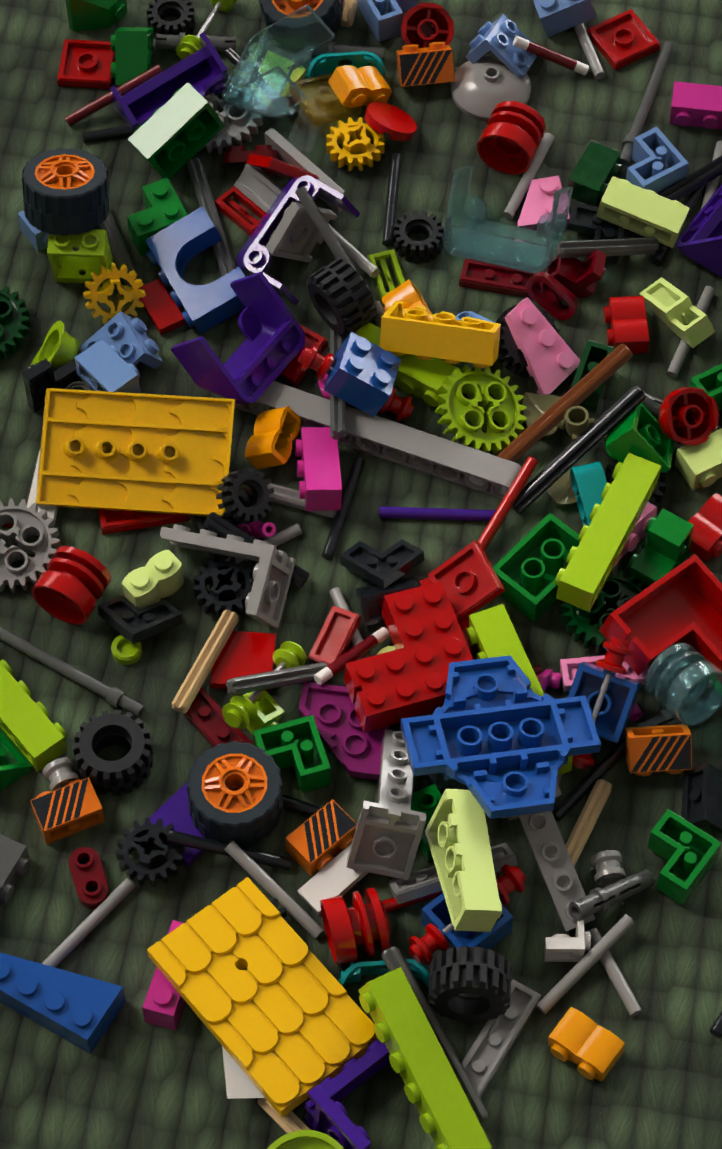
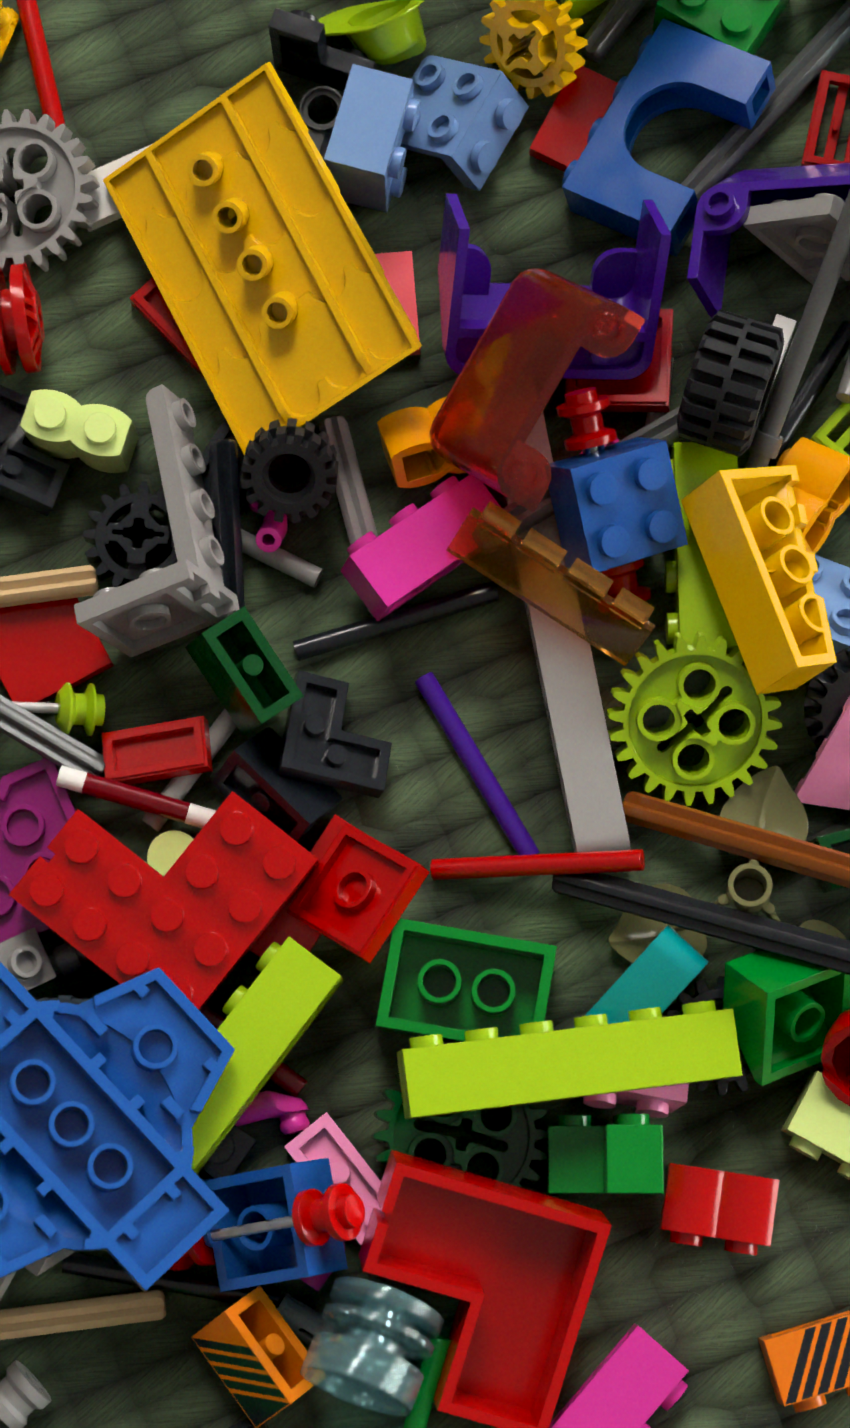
camera: 60 degrees right, 20 degrees up
none -> dark green brick [185,606,304,736]
none -> clear red windscreen [429,268,646,513]
none -> clear orange windscreen [446,501,655,666]

